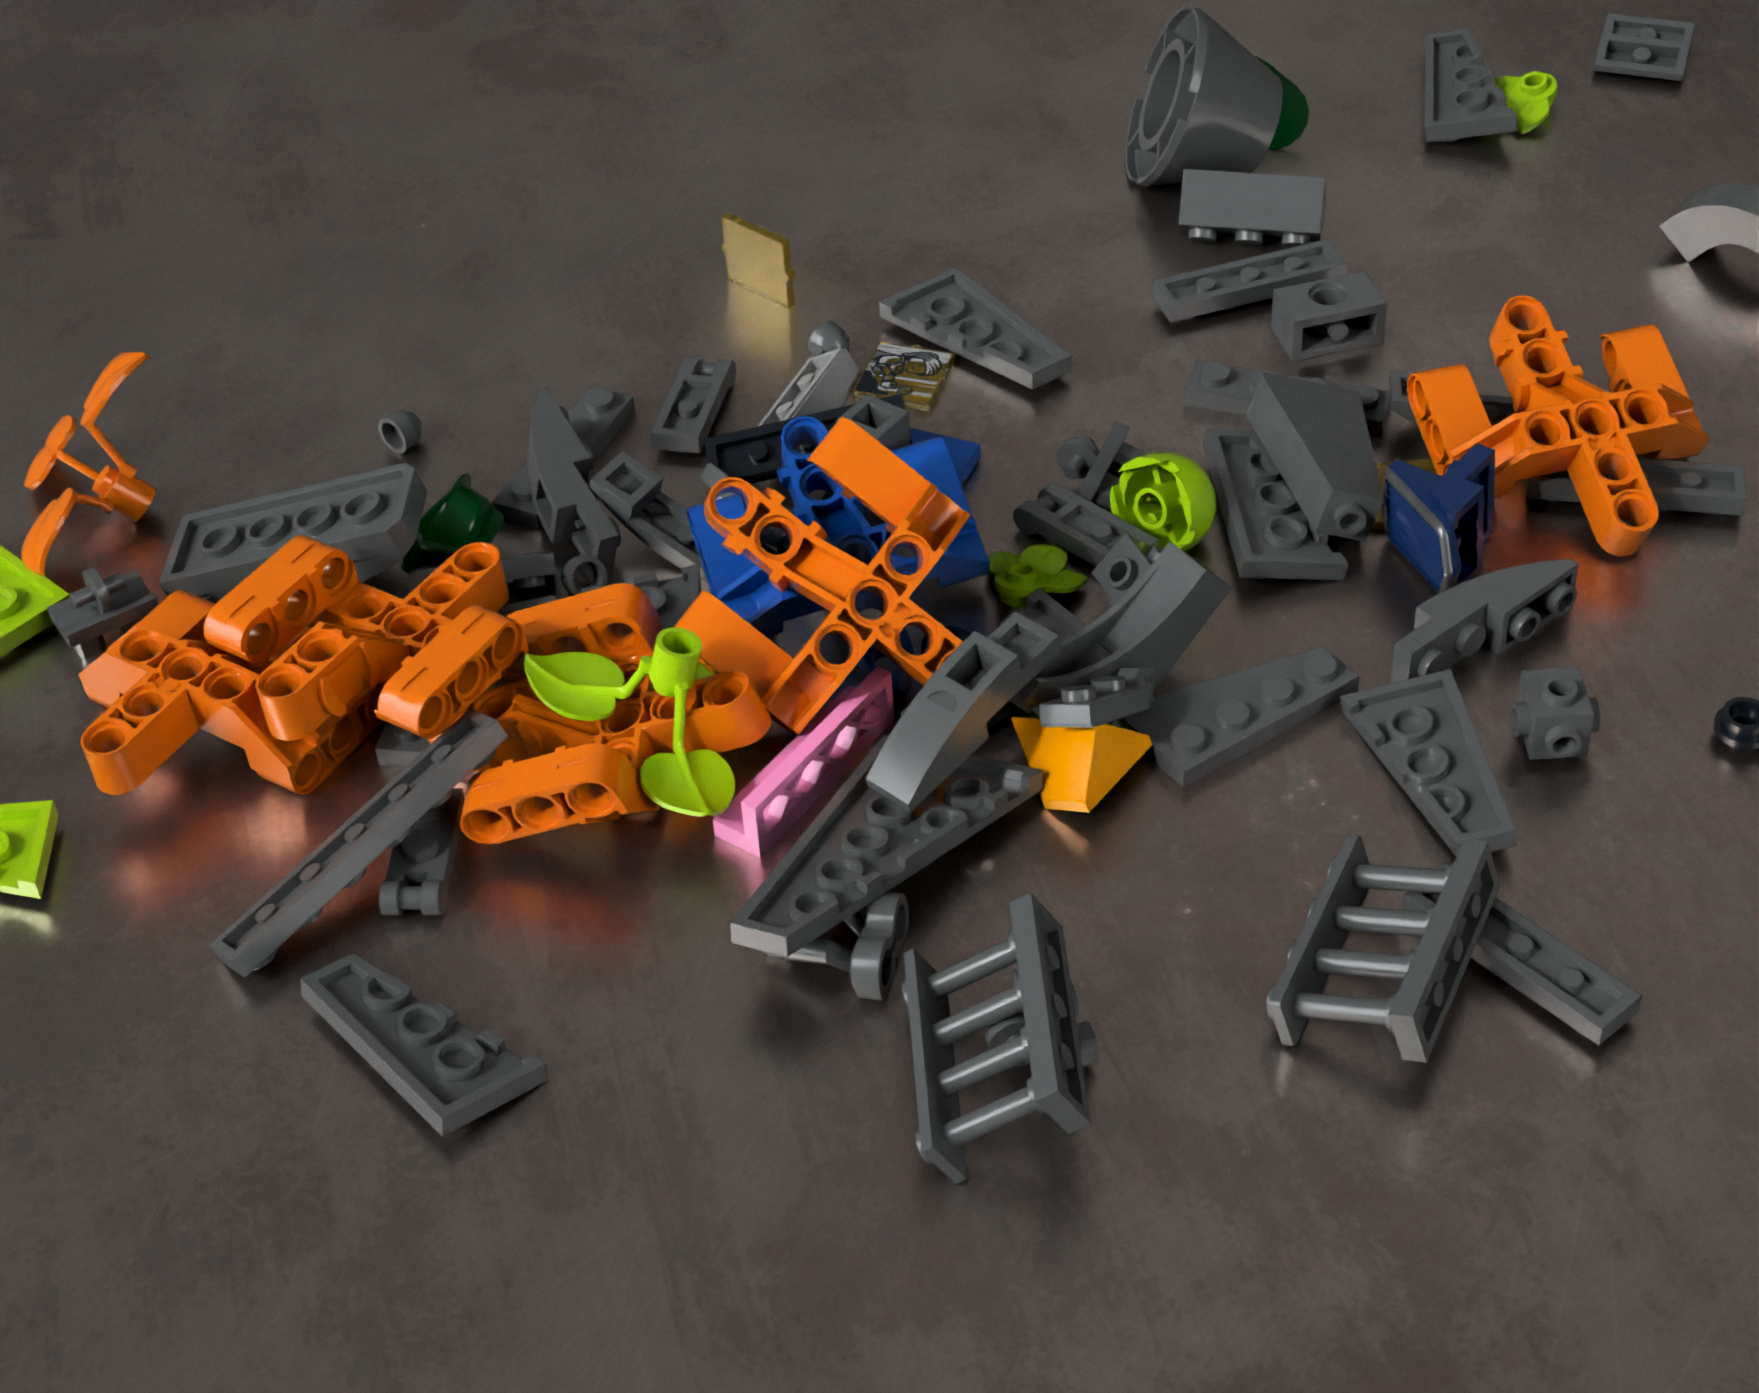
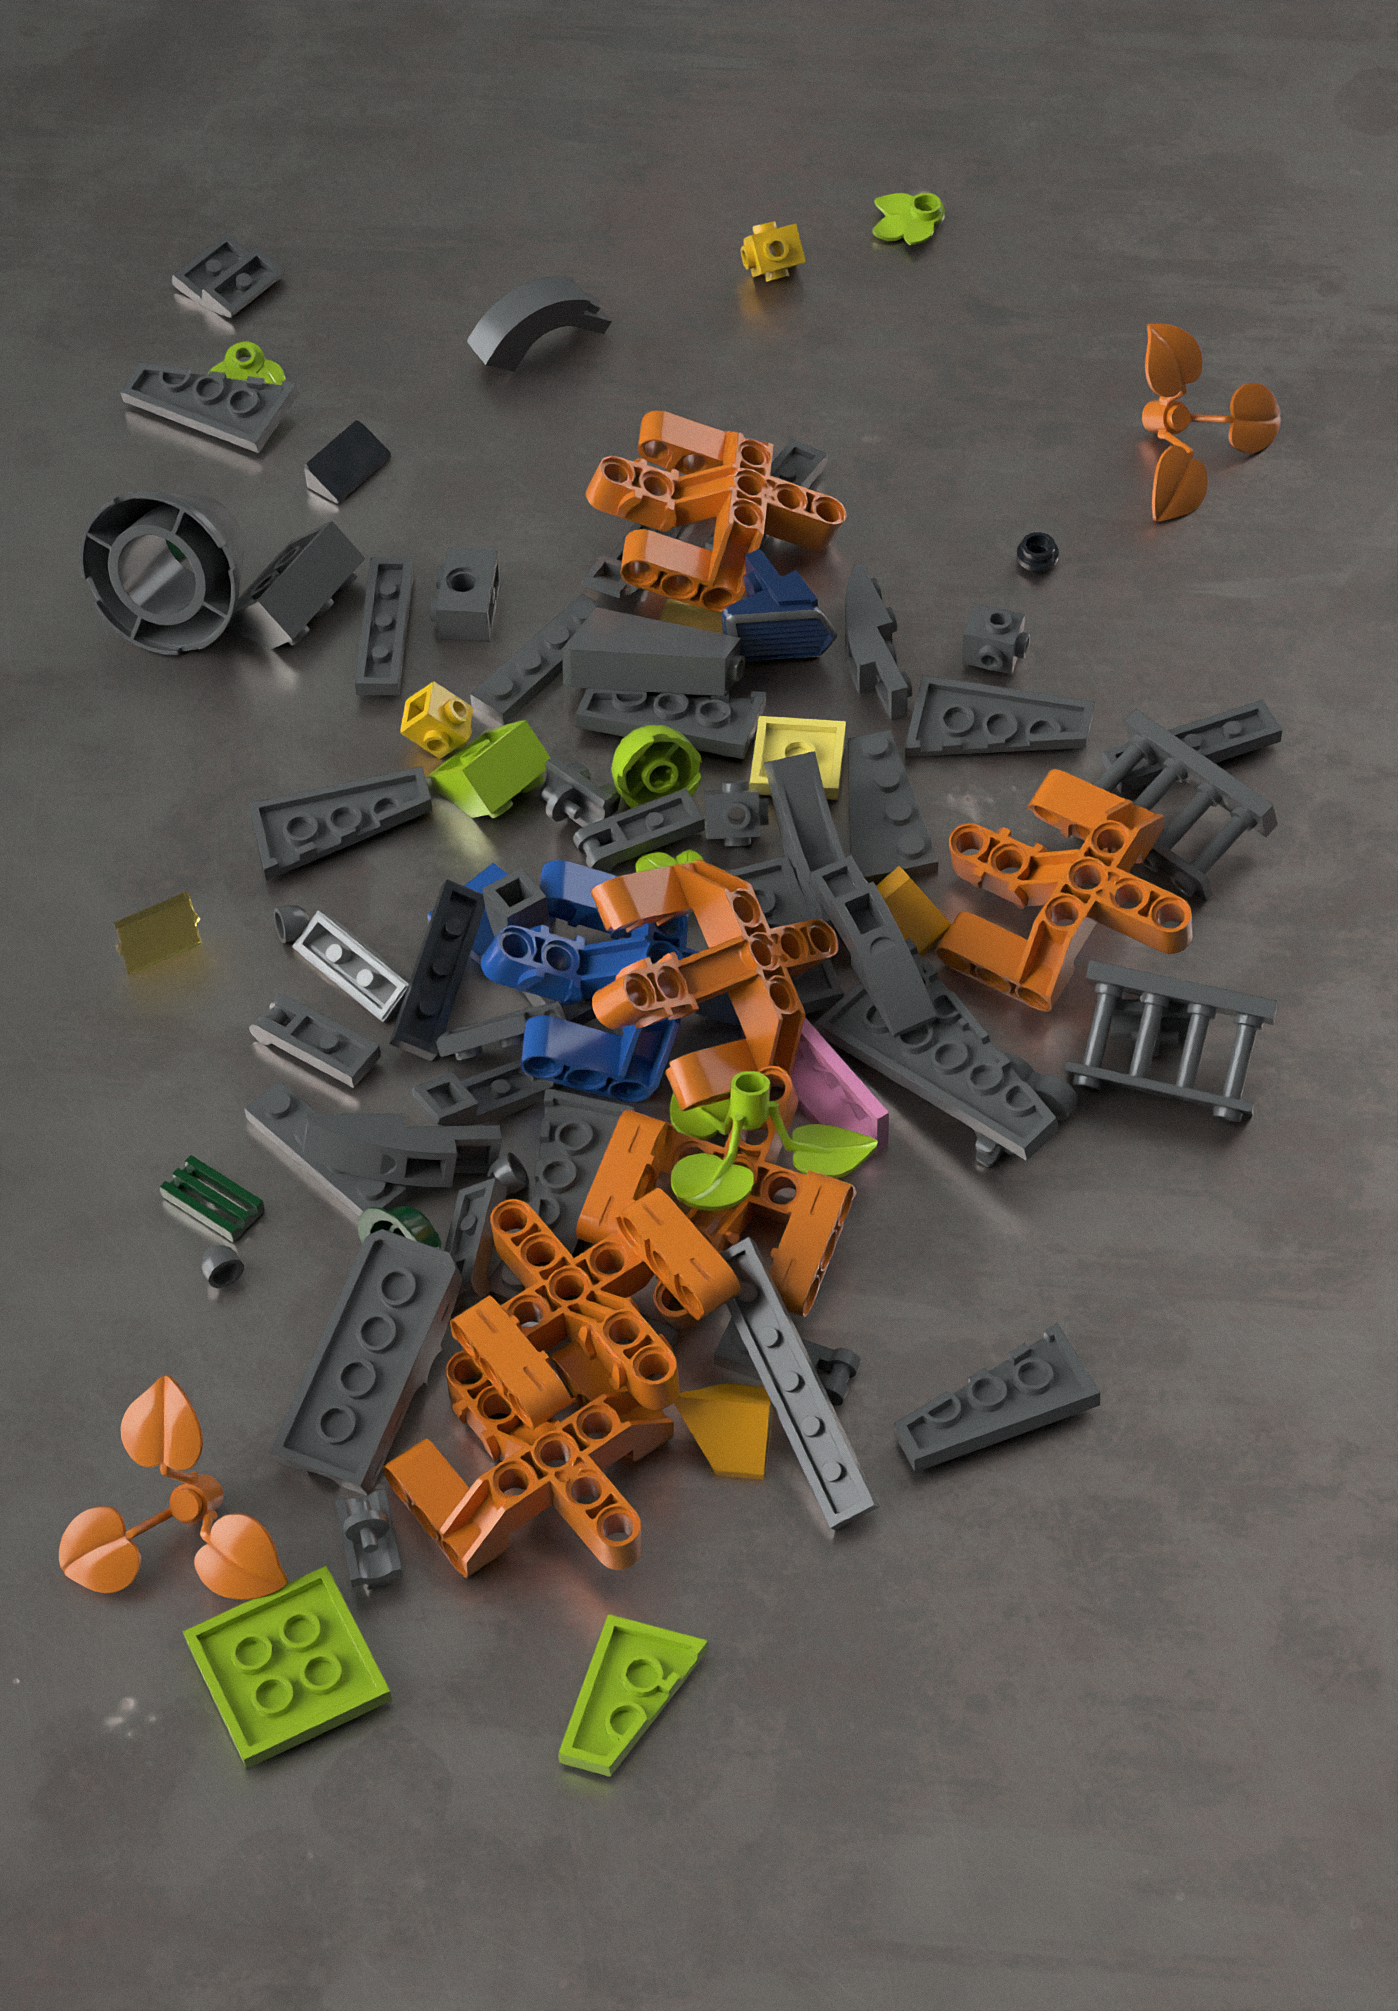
camera: 70 degrees left, 10 degrees up
piece [852,342,955,411] -> none
dark grey hinge [1039,668,1156,728] -> none
none -> dark green tile [159,1155,265,1243]
none -> black slope [304,420,391,504]
none -> yellow brick [400,681,474,759]
none -> lime slope [425,720,551,818]
none -> light orange slope [673,1383,774,1480]
none -> light yellow plate [750,716,846,800]
none -> orange piece [935,769,1193,1012]

